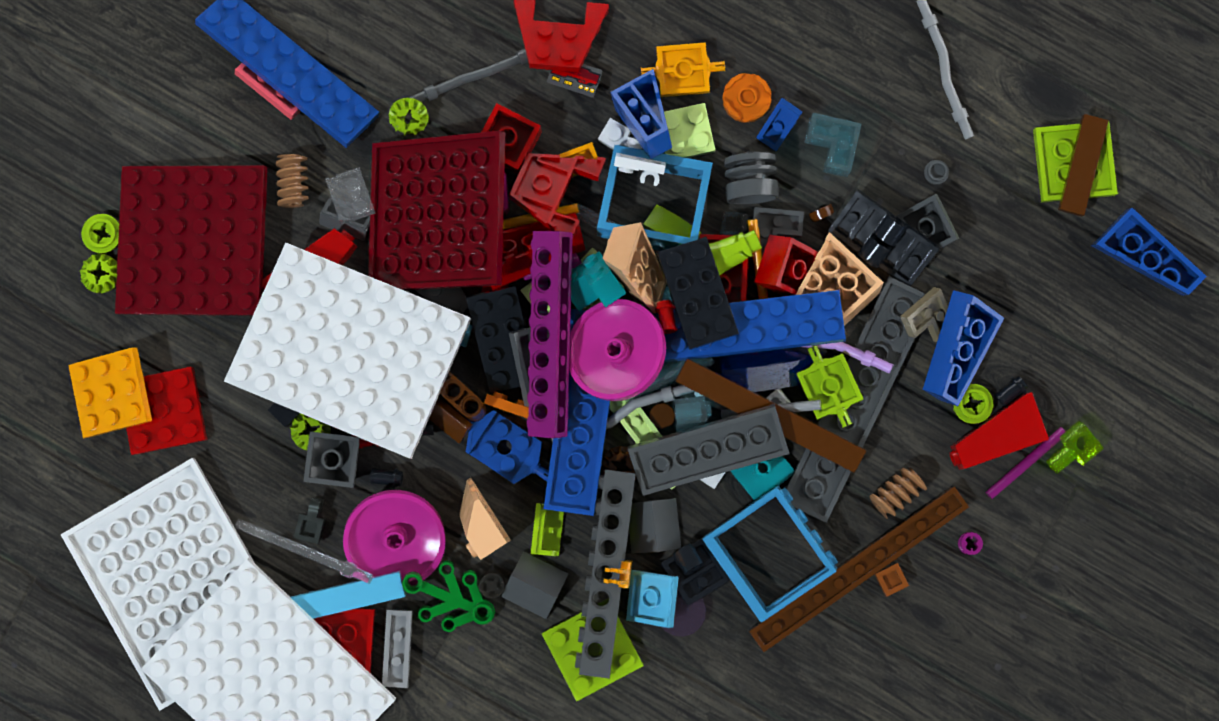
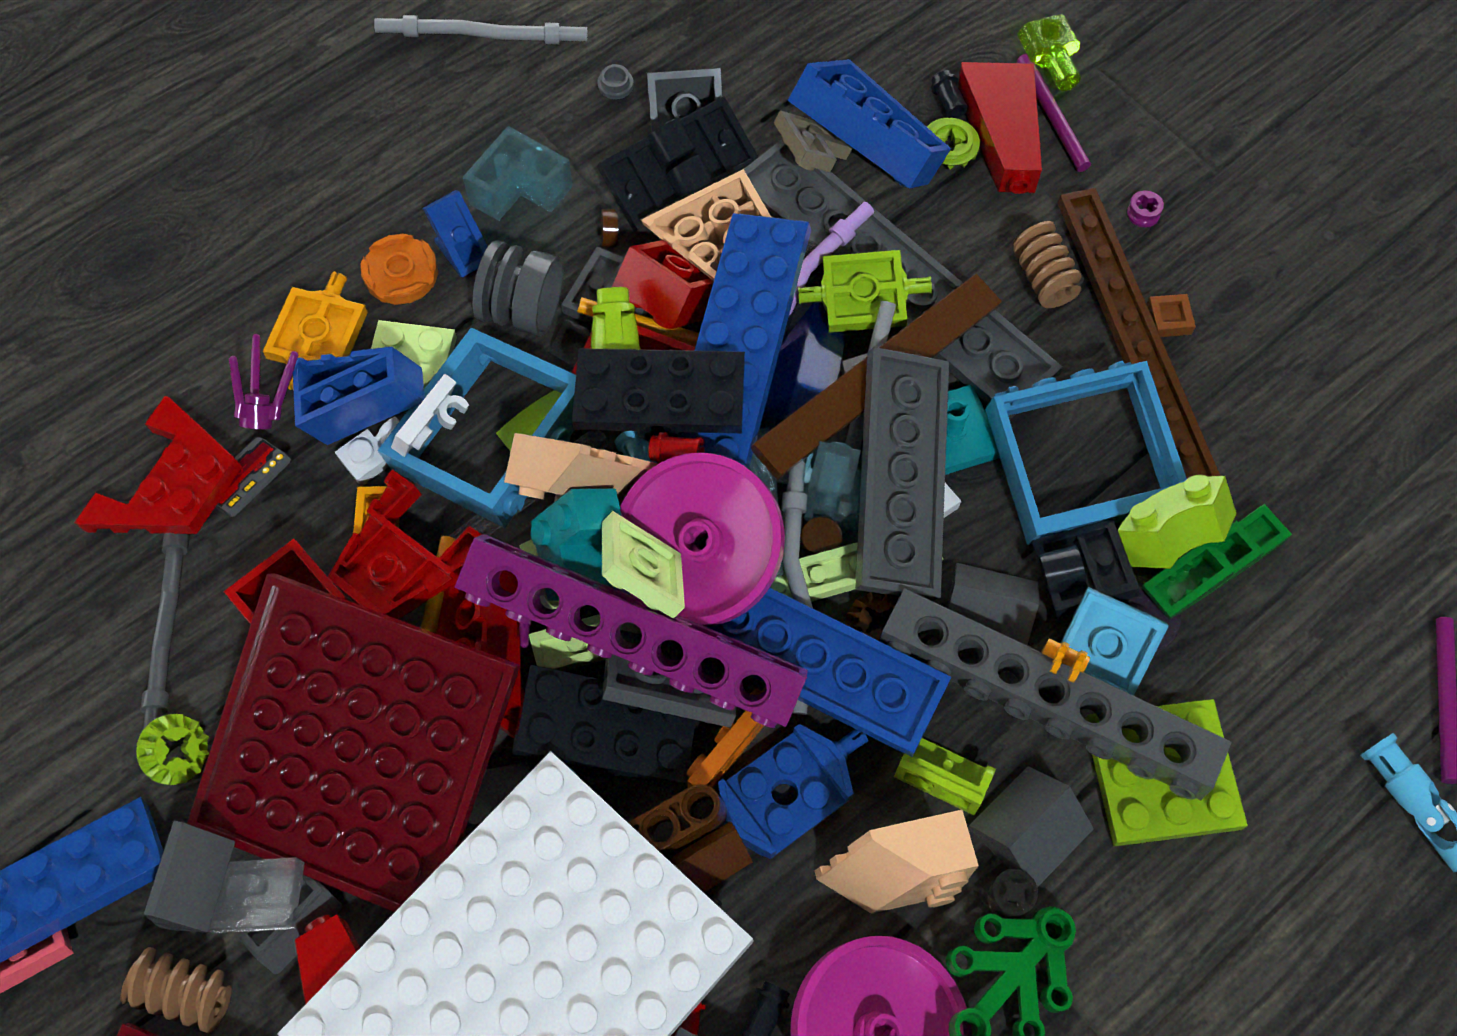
camera: 70 degrees left, 20 degrees down
none -> dark grey slope [144,821,235,933]
none -> magenta plant [229,333,298,429]
none -> yellowish green plate [602,511,685,619]
none -> lime brick [1118,475,1236,569]
none -> green slope [1142,504,1292,620]

